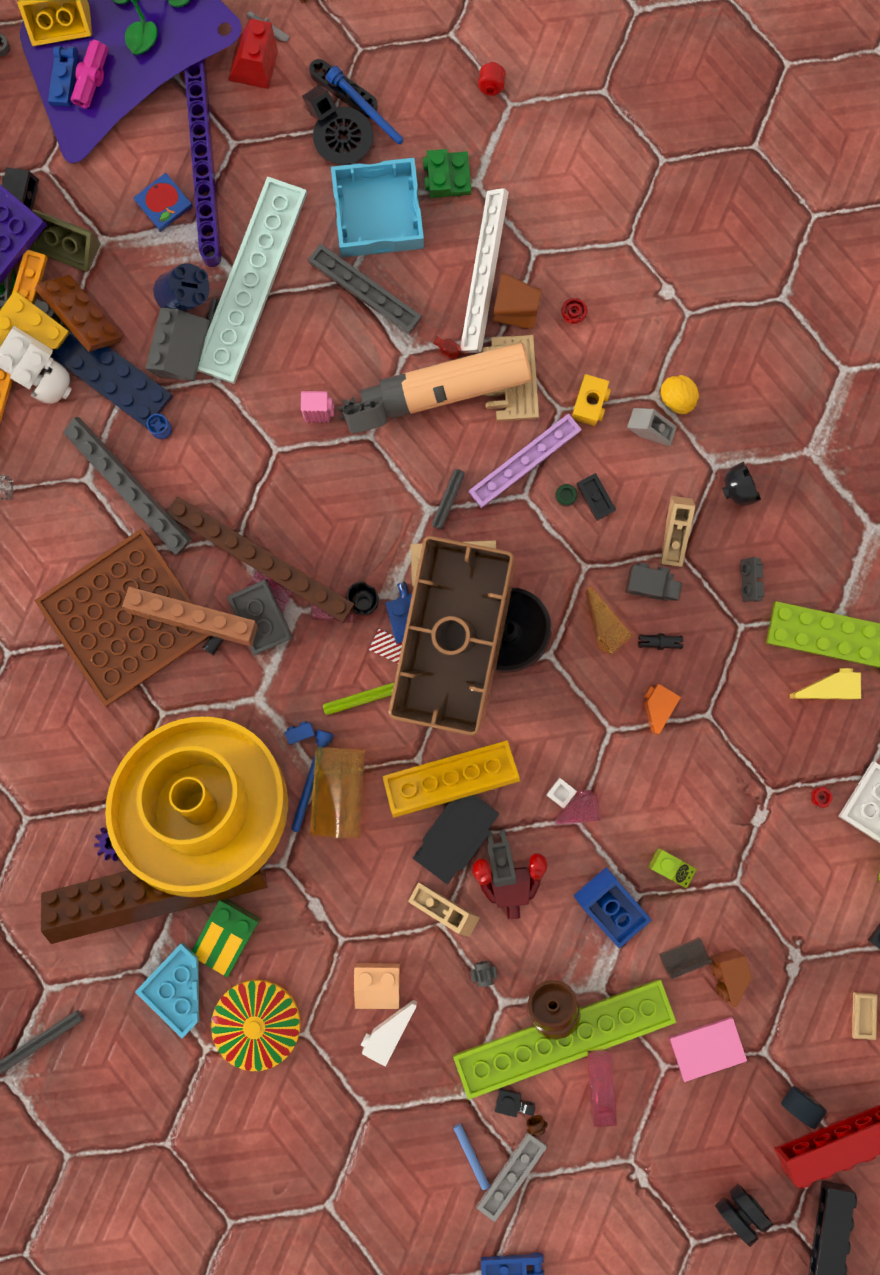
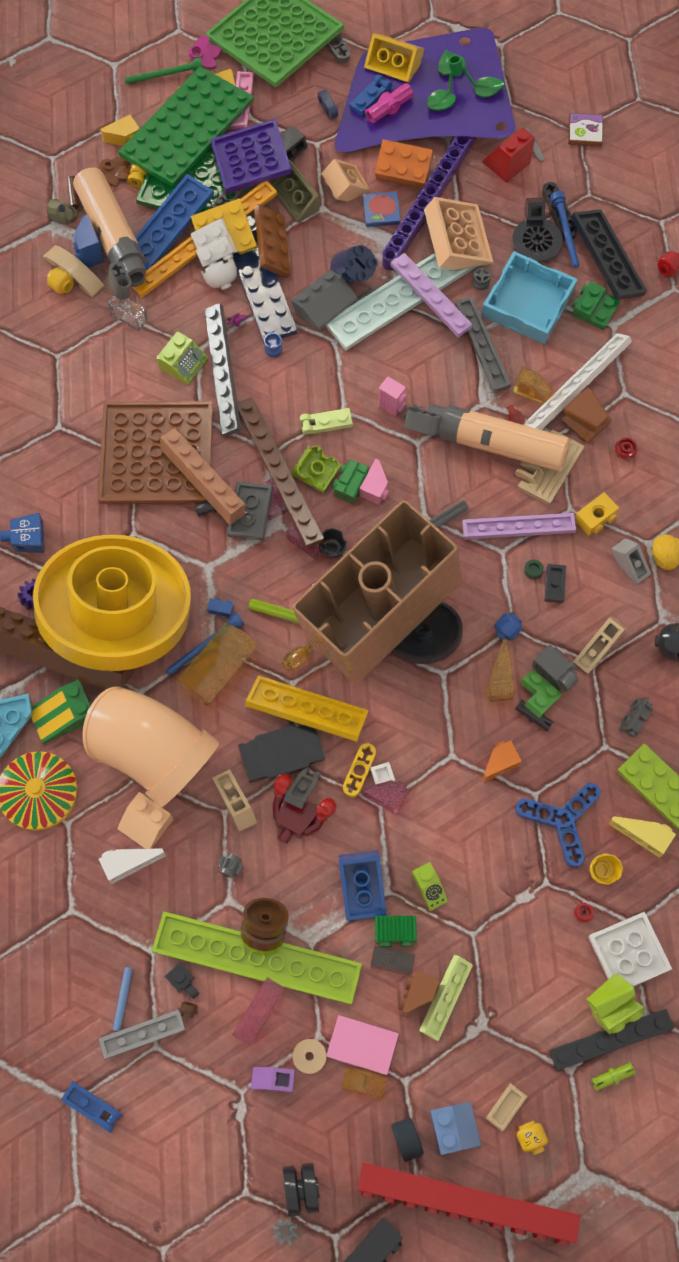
camera: 35 degrees right, 15 degrees down
none -> torso [0,513,45,553]
none -> light nougat cylinder [83,687,219,808]
none -> lime slope [157,331,208,385]
none -> magenta plant [227,313,247,327]
none -> medium lavender slope [251,1067,295,1093]
none -> clear light blue gear [272,1217,298,1245]
none -> clear yellow plant [281,643,314,671]
none -> lime slope [290,446,342,493]
none -> tan piece [293,1039,326,1074]
none -> yellowish green plate [299,408,353,435]
none -> dark blue beam [317,90,338,120]
none -> light nougat slope [321,159,371,202]
none -> green brick [332,459,370,505]
none -> clear yellow slope [342,1067,387,1099]
none -> yellow beam [343,743,376,798]
none -> bright pink slope [359,459,389,505]
none -> orange brick [375,139,433,189]
none -> green brick [375,916,417,948]
none -> lavender plate [391,253,472,338]
none -> yellowish green plate [419,955,473,1041]
none -> light nougat slope [424,197,493,270]
none -> medium blue slope [429,1102,481,1156]
none -> dark grey wheel [472,267,491,290]
none -> blue head [494,612,523,641]
none -> clear yellow slope [513,367,553,403]
none -> blue piece [515,783,600,868]
none -> bright green plate [520,669,562,718]
none -> black plate [571,209,647,300]
none -> yellow hair [589,854,623,885]

